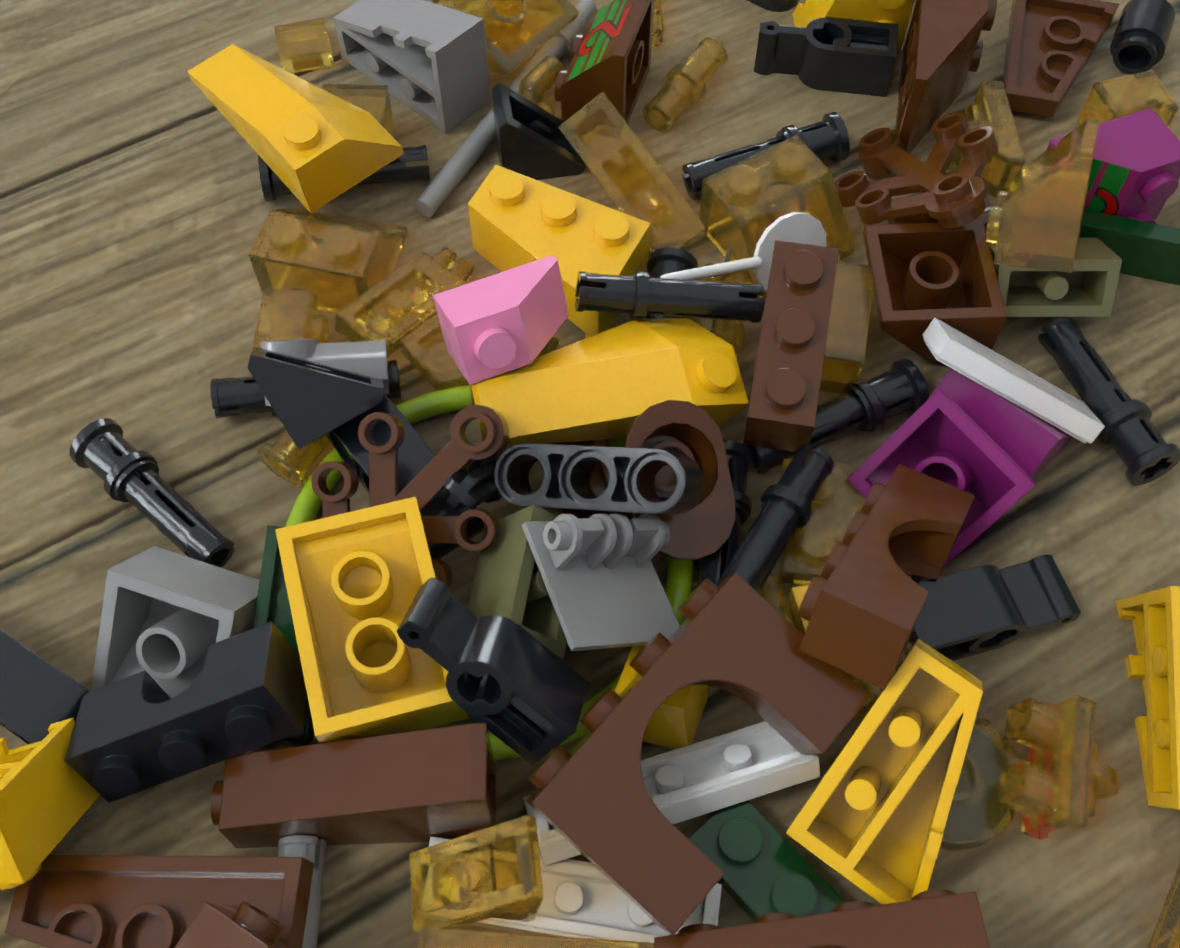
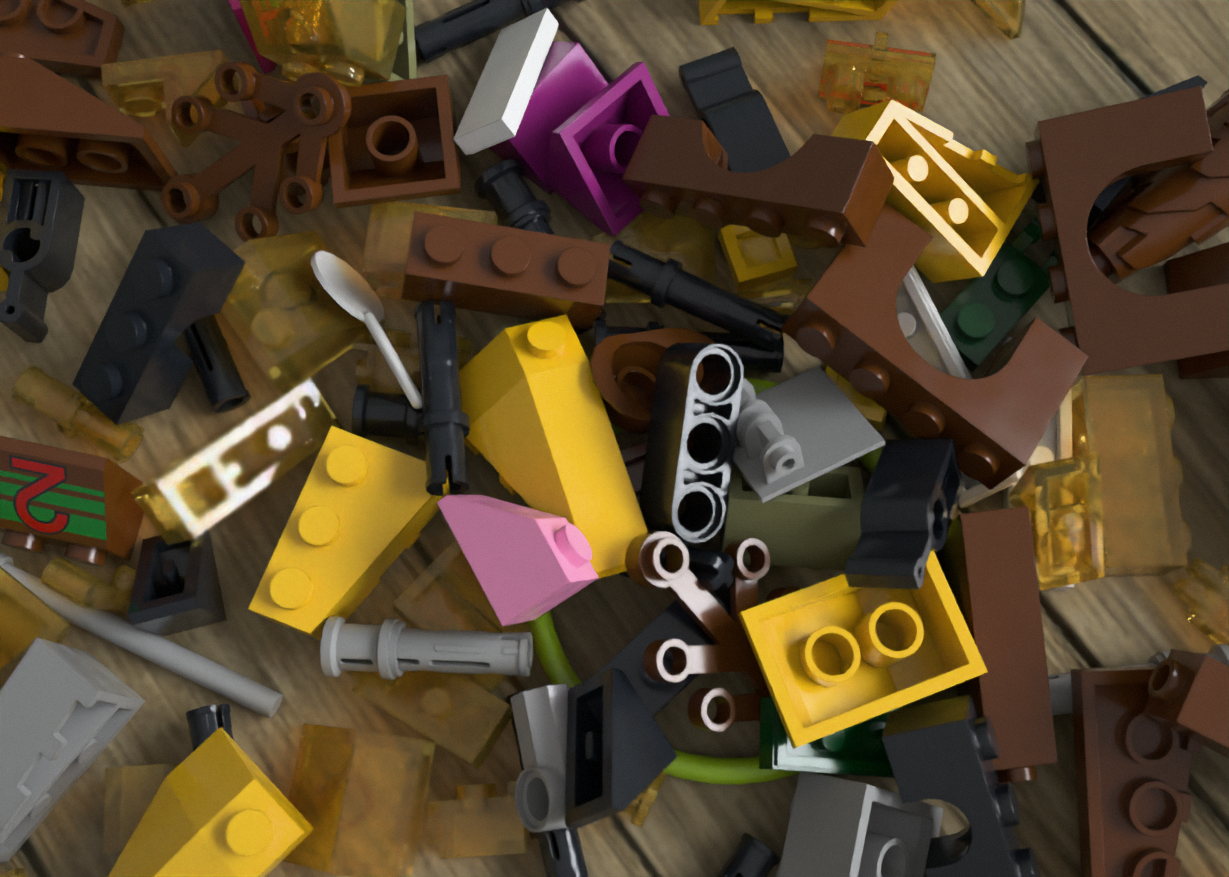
camera: 95 degrees left, 15 degrees up
none -> black arch [72,222,246,425]
none -> light grey pin [320,616,533,680]

